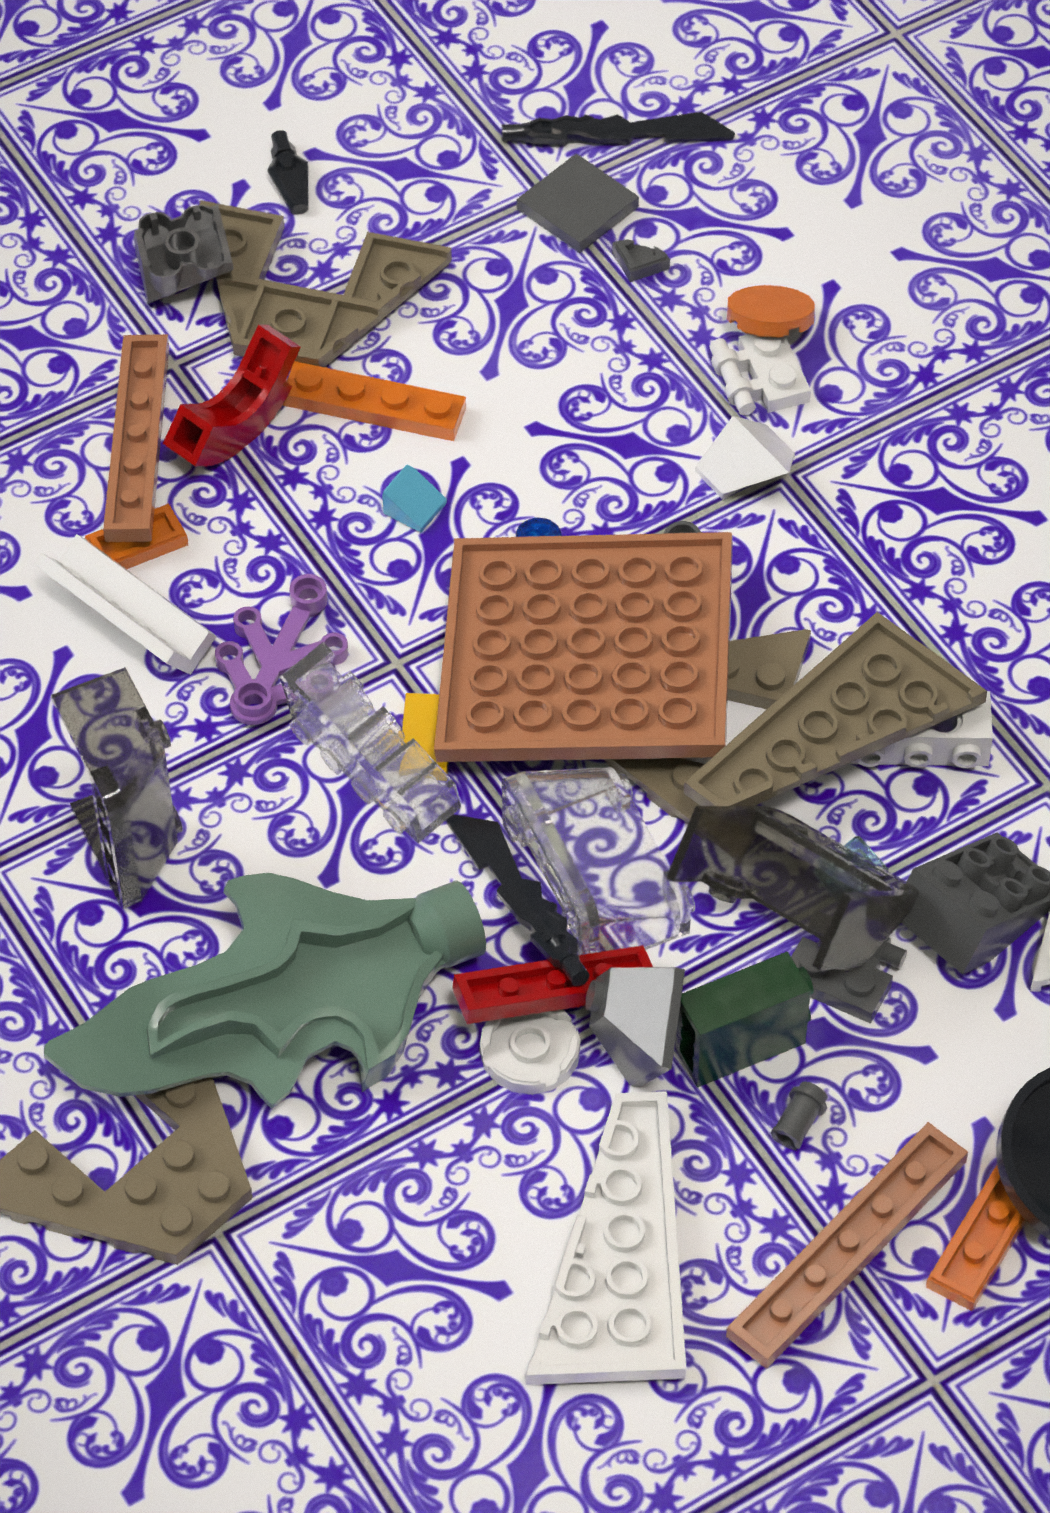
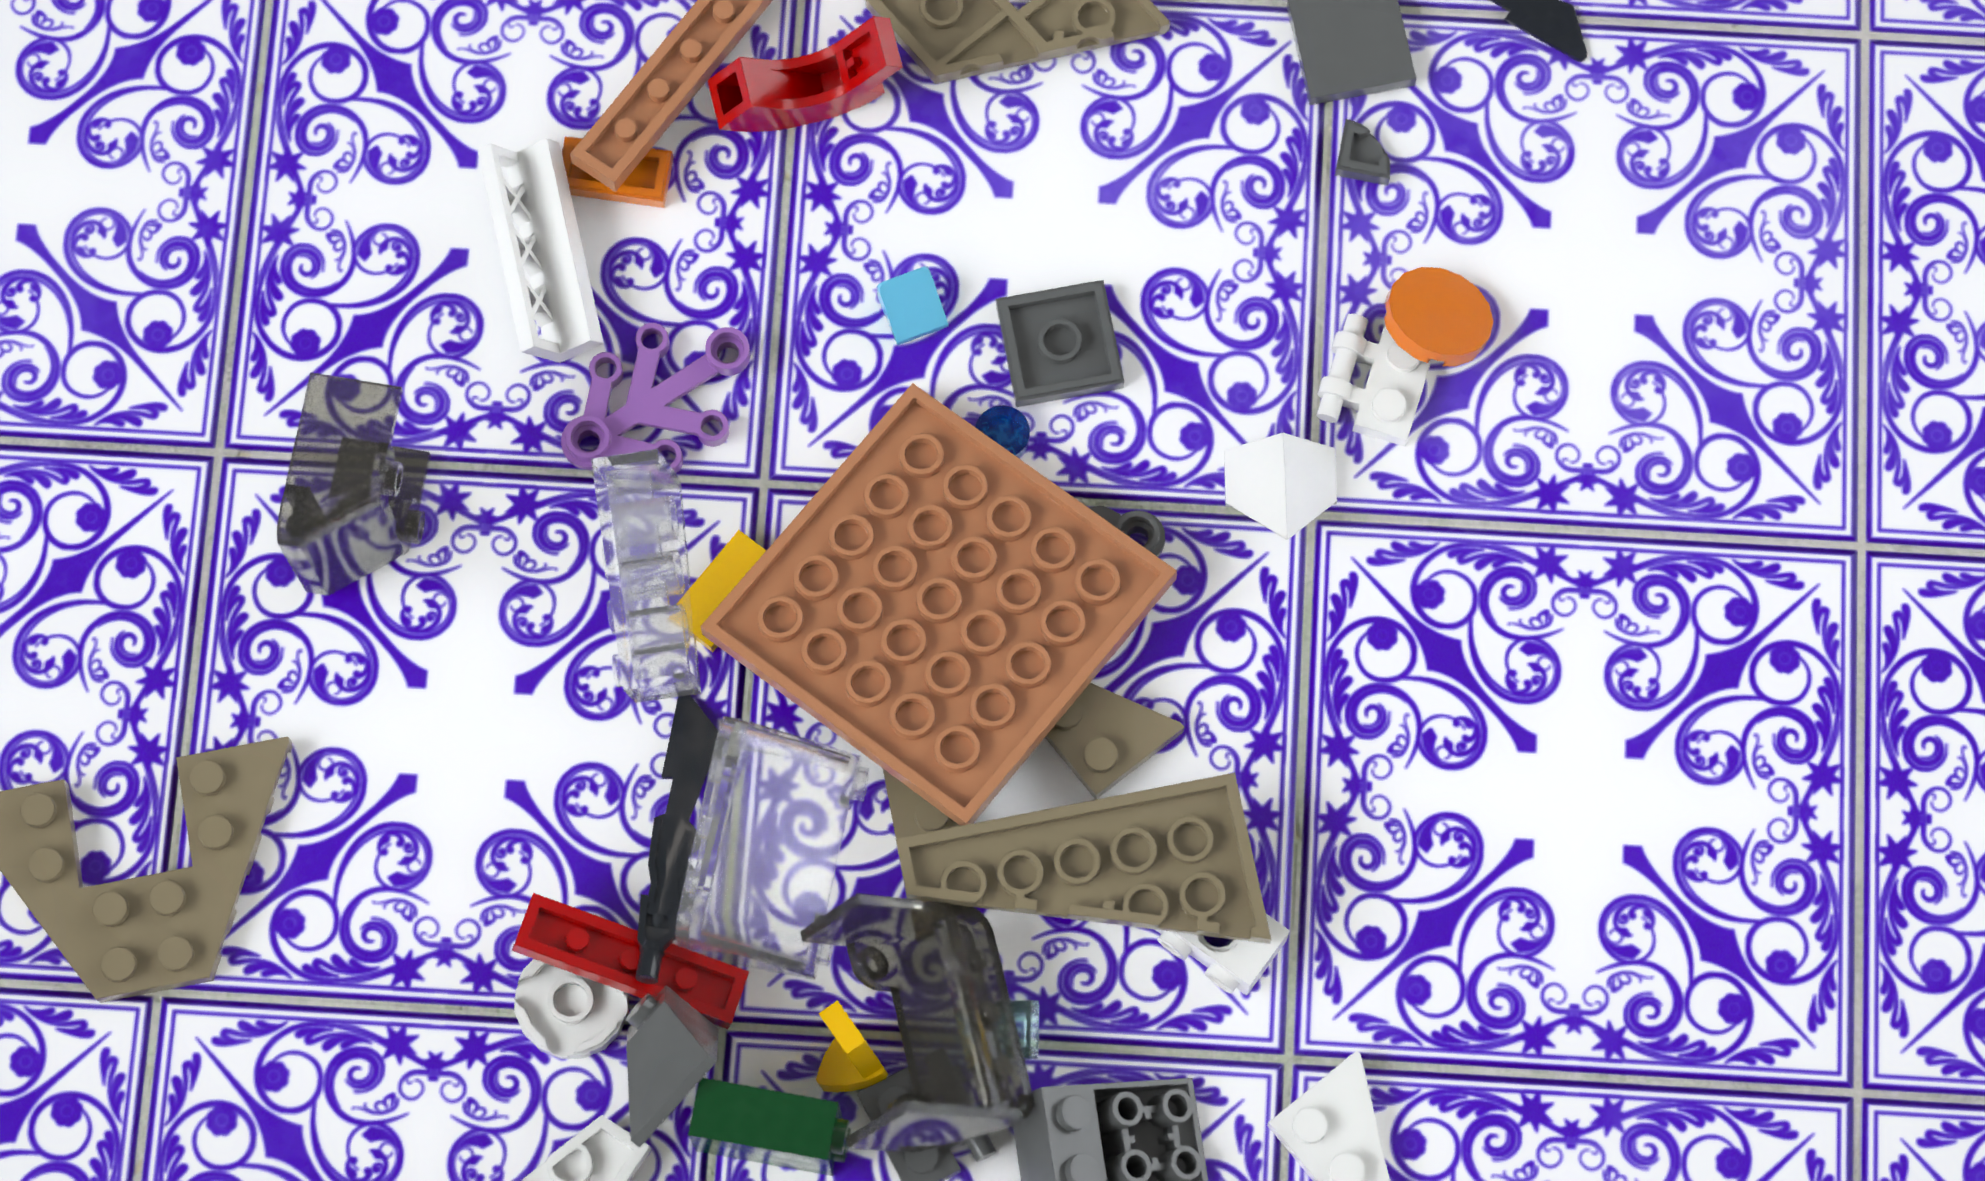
camera: 35 degrees right, 20 degrees up
sand green piece [44,873,486,1109] -> none
orange plate [282,361,466,441] -> none
none -> yellow tile [816,1000,888,1092]
none -> dark grey tile [996,280,1124,407]

